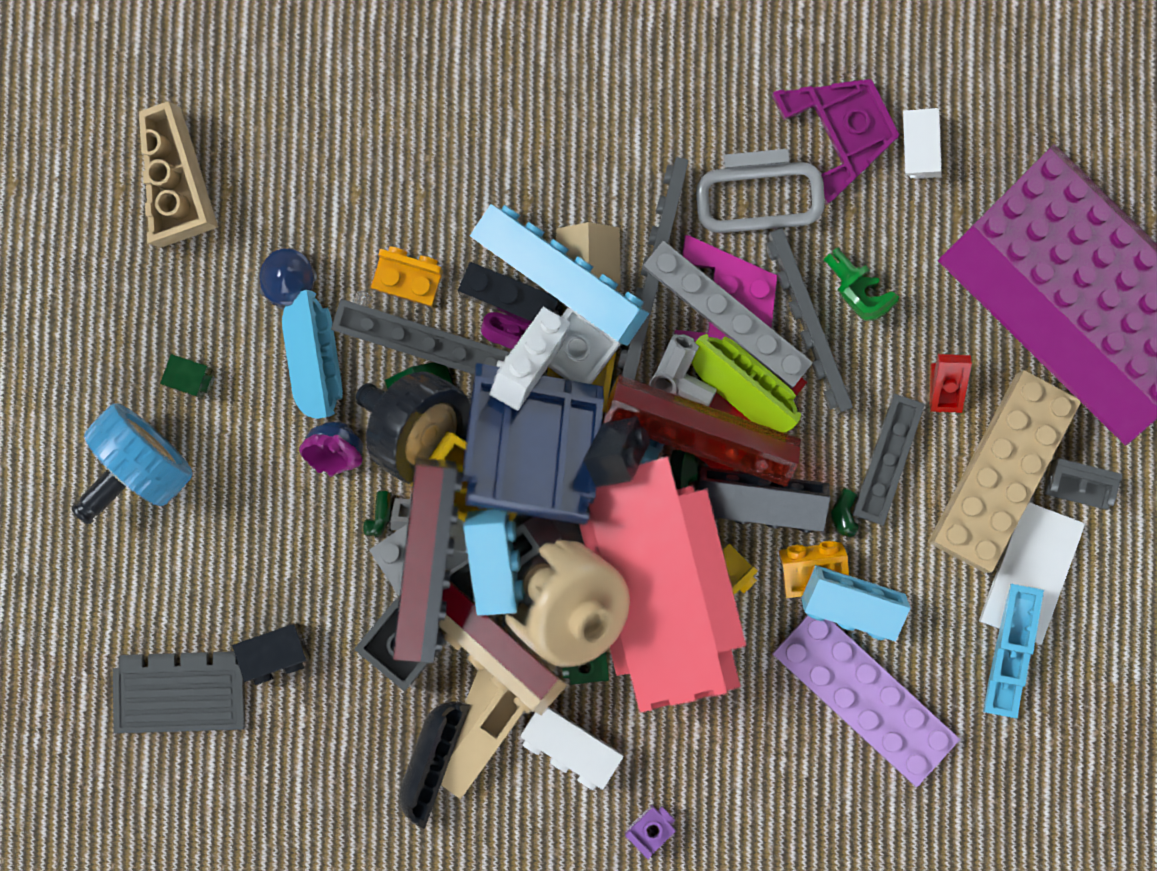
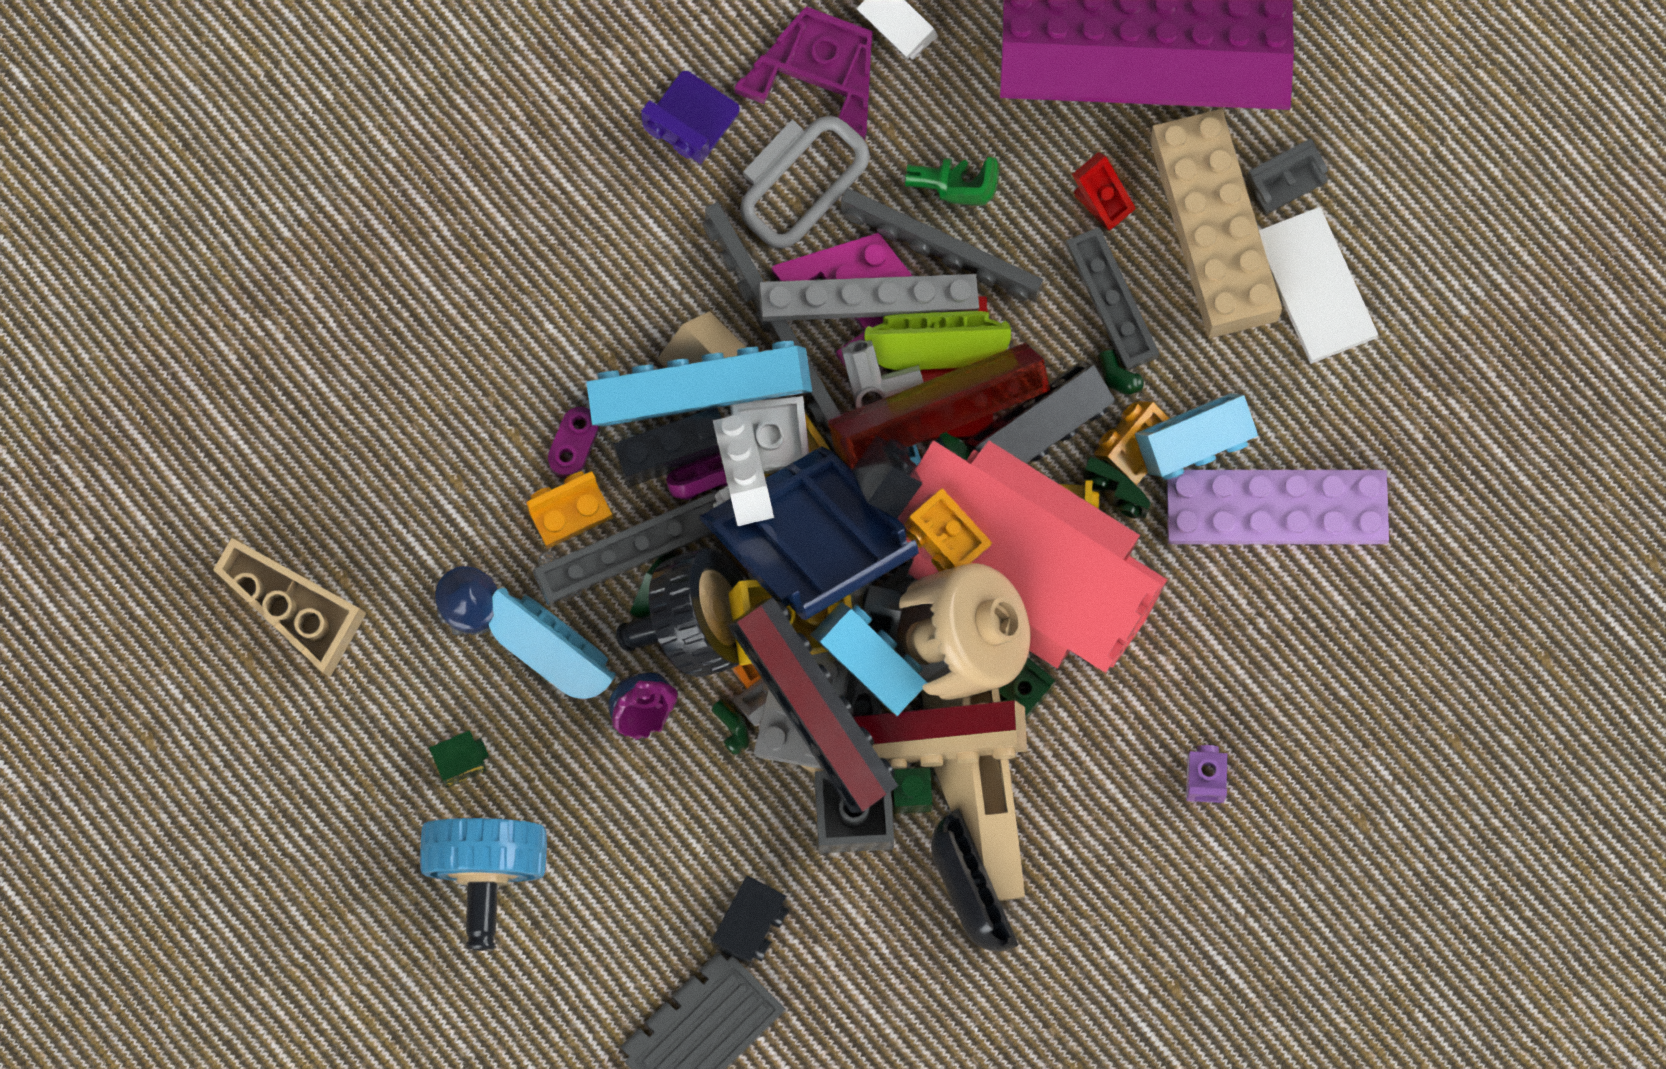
camera: 45 degrees left, 10 degrees down
white brick [520,707,624,791] -> none
medium azure slope [983,584,1044,718] -> none
none -> magenta plate [548,407,599,479]
none -> dark purple bracket [641,71,740,164]
none -> dark green brick [893,767,932,814]
none -> light orange bracket [904,488,992,572]
none -> dark green slope [1083,456,1151,519]

